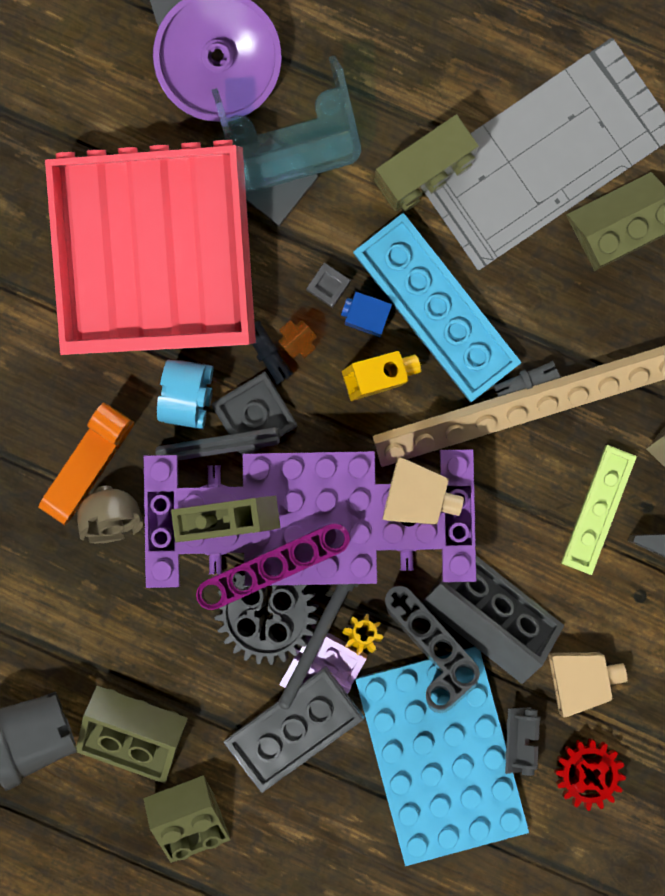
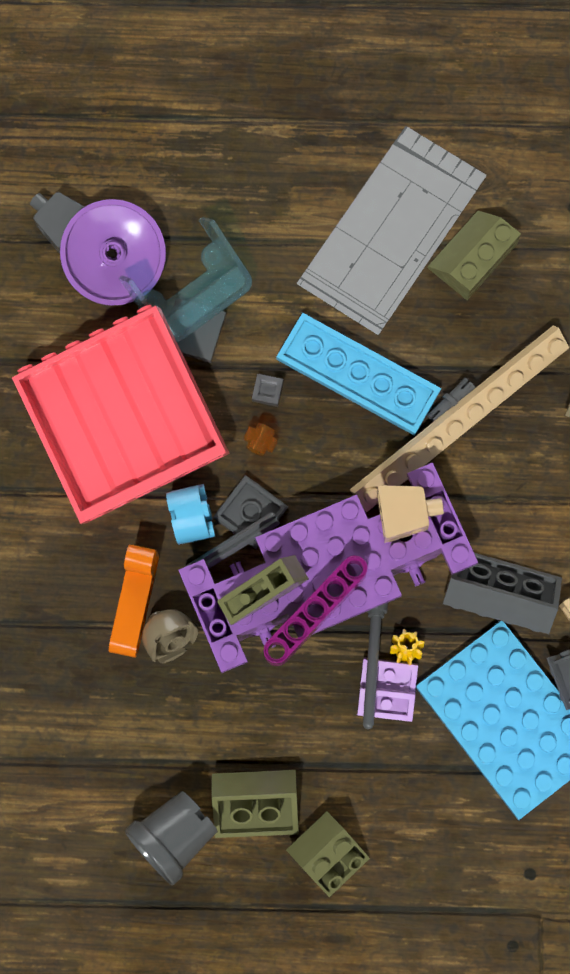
camera: 15 degrees left, 10 degrees down
dark grey gear [214,571,319,665] -> none
dark grey tile [223,666,364,793] -> none
black pin [252,320,294,385] -> none
blue brick [341,292,392,338] -> none
yellow torso [342,351,421,401] -> none
olive brick [374,114,479,212] -> none
dark grey beam [385,586,480,713] -> none
yellowish green tile [561,445,637,575] -> none

